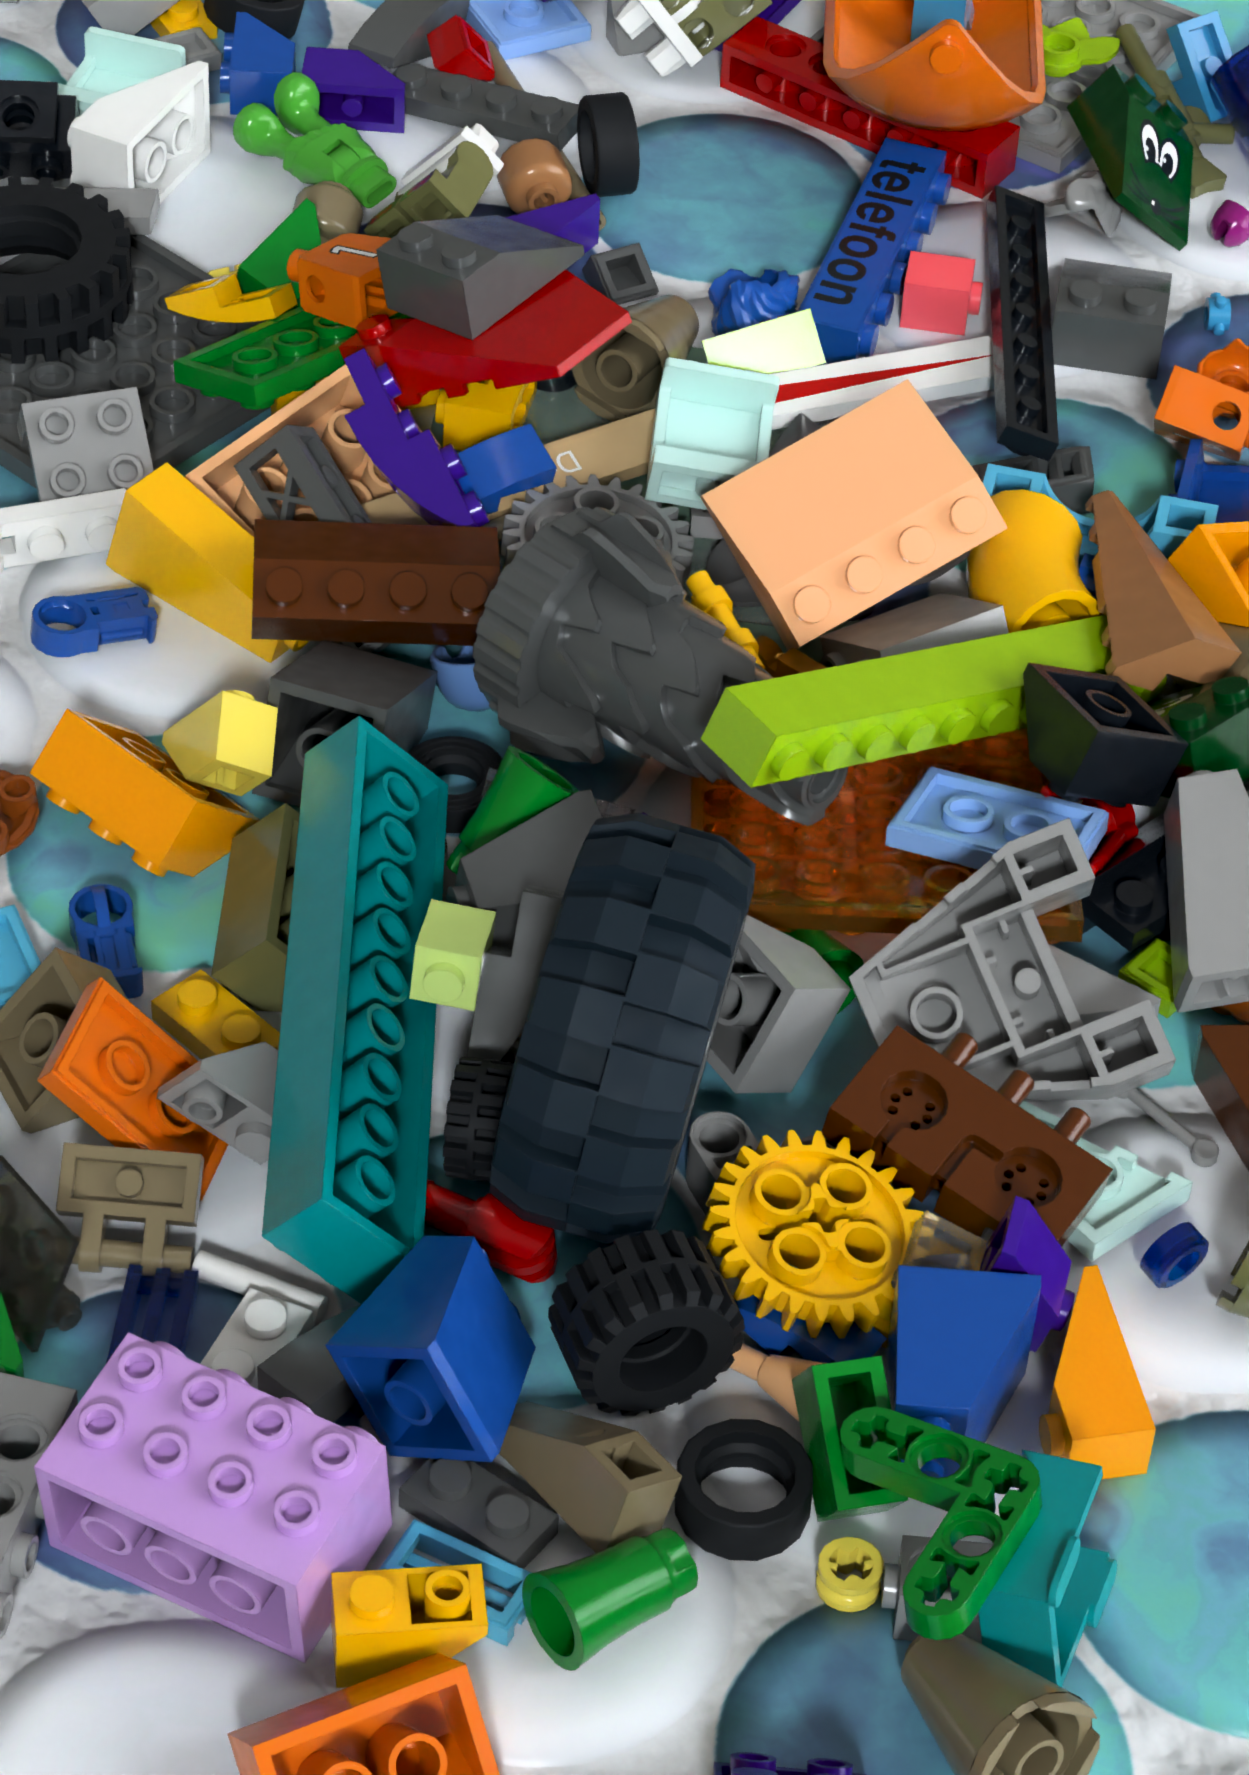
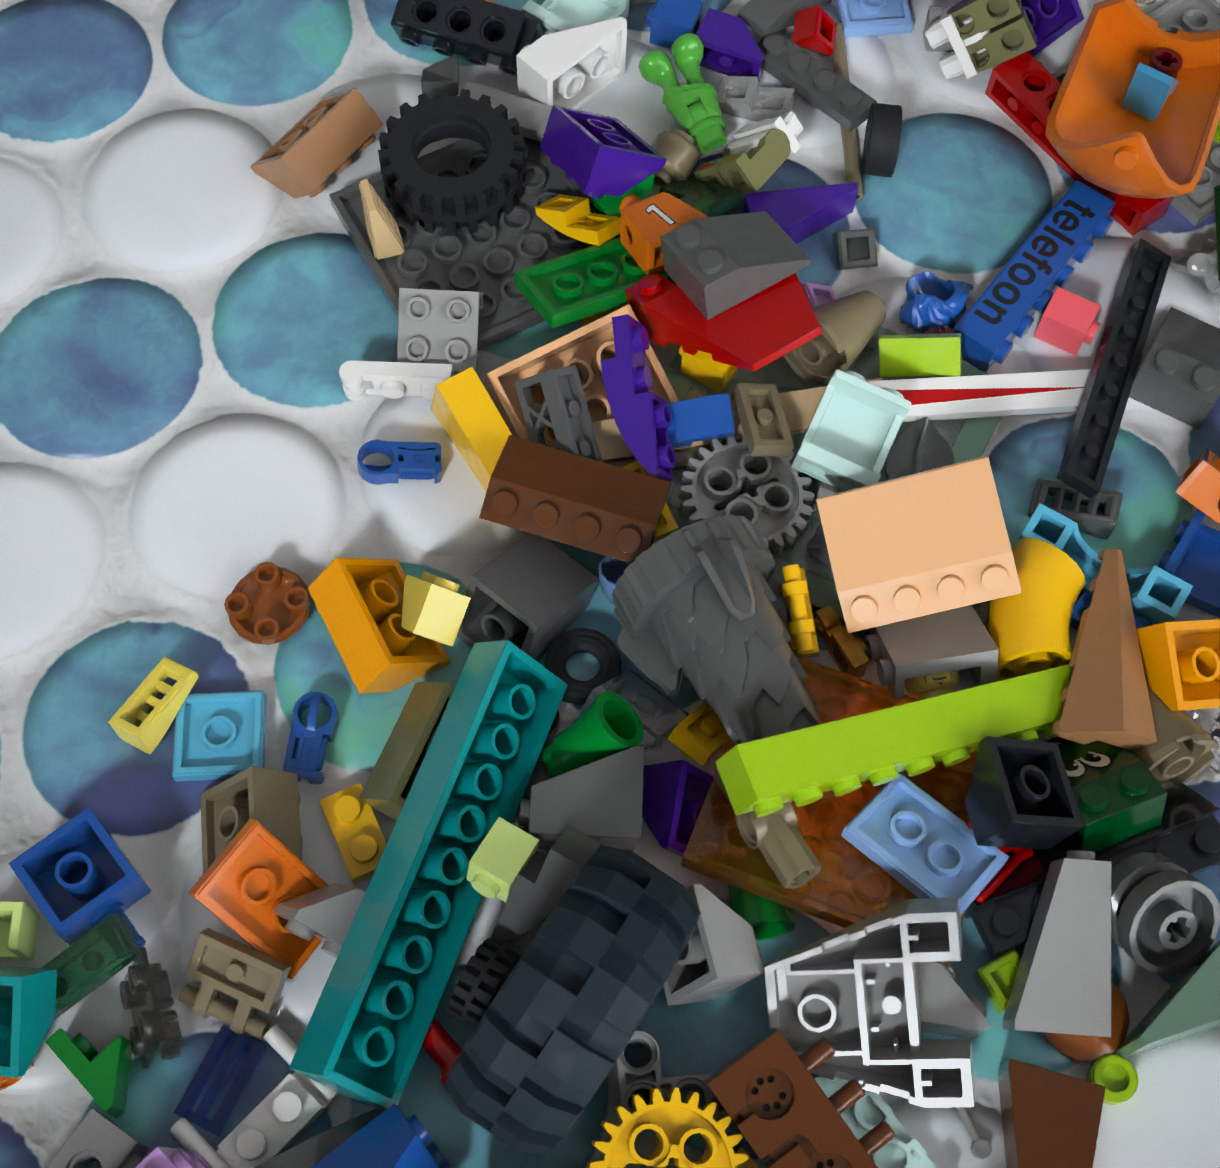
camera: 20 degrees right, 20 degrees up
medium nougat head [497,138,572,214] -> none
none -> dark purple slope [540,105,667,199]
none -> yellow plate [668,700,731,766]
none -> dark tan piece [713,768,822,890]
none -> light grey slope [717,76,796,122]
none -> dark tan plate [733,383,794,457]

